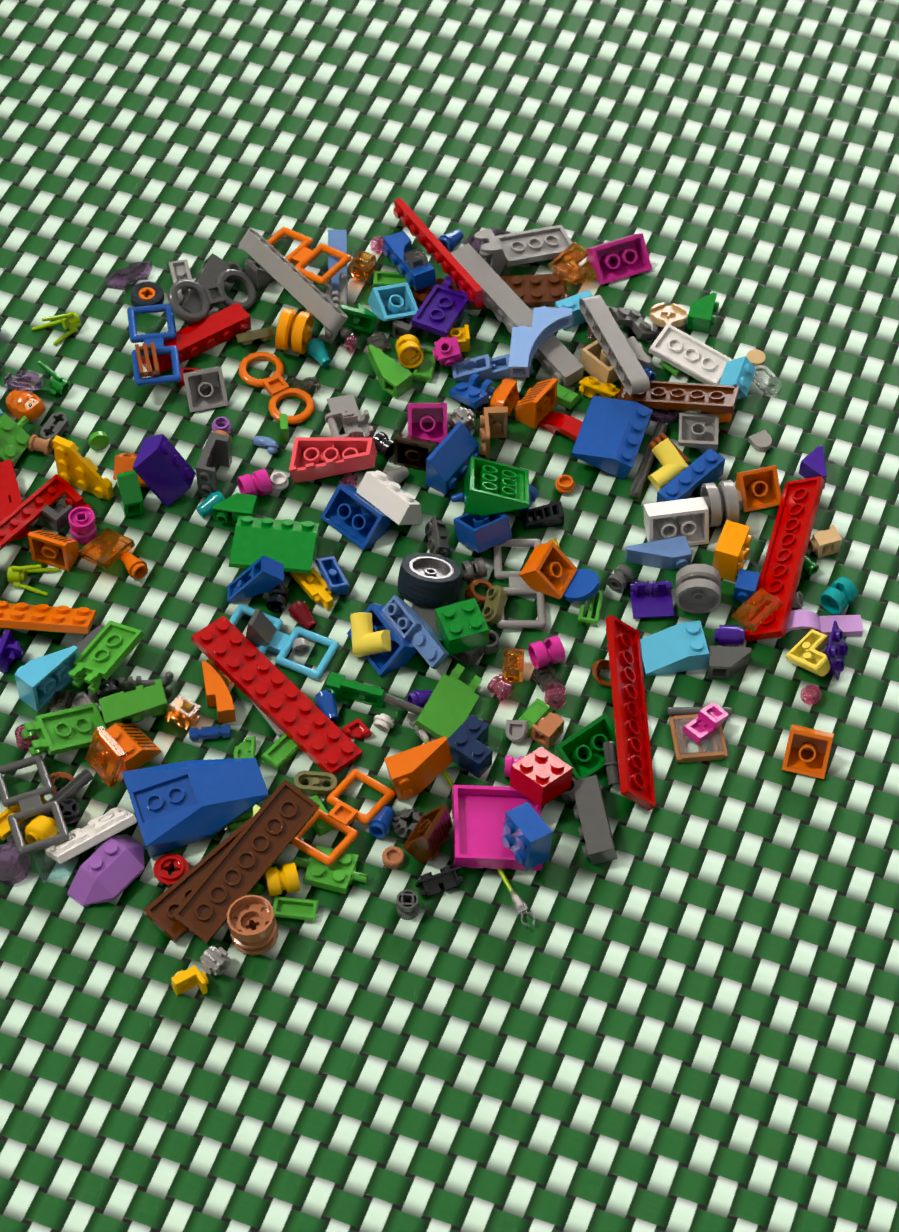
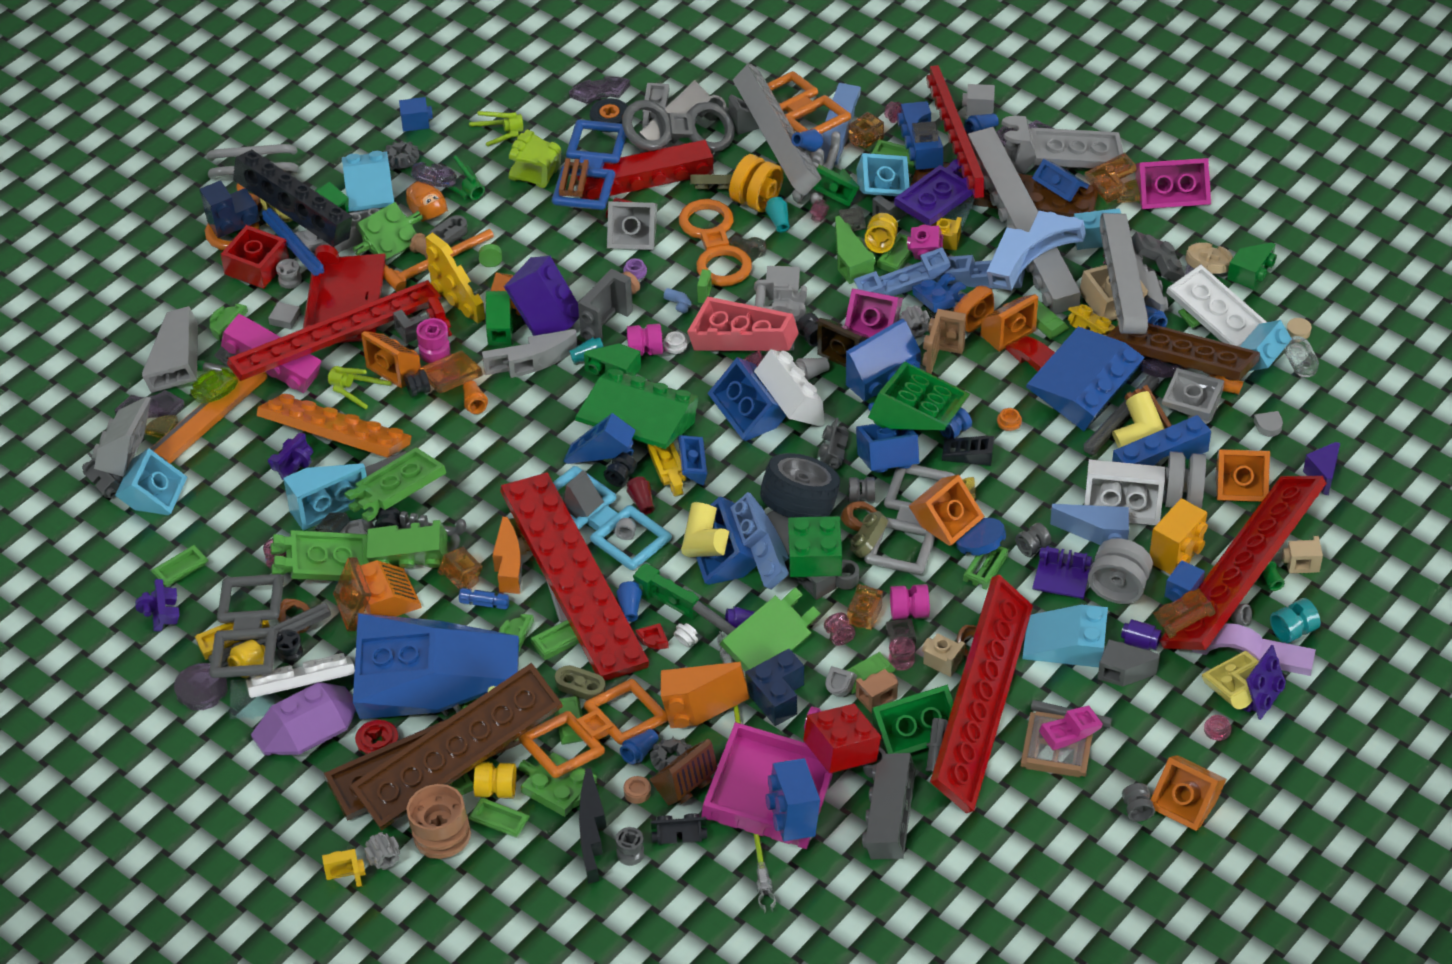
camera: 20 degrees right, 5 degrees down
none -> orange bar [383,229,494,292]
none -> black wheel [404,369,431,398]
none -> light grey slope [482,329,577,378]
none -> lime piece [509,129,561,188]
none -> black slope [579,768,607,884]
none -> blue cone [791,129,823,152]
none -> medium blue slope [854,247,951,296]
none -> tan brick [922,633,965,677]
none -> light grey brick [962,84,995,116]
none -> blue panel [1032,158,1089,202]
none -> dark grey wheel [1122,783,1155,822]

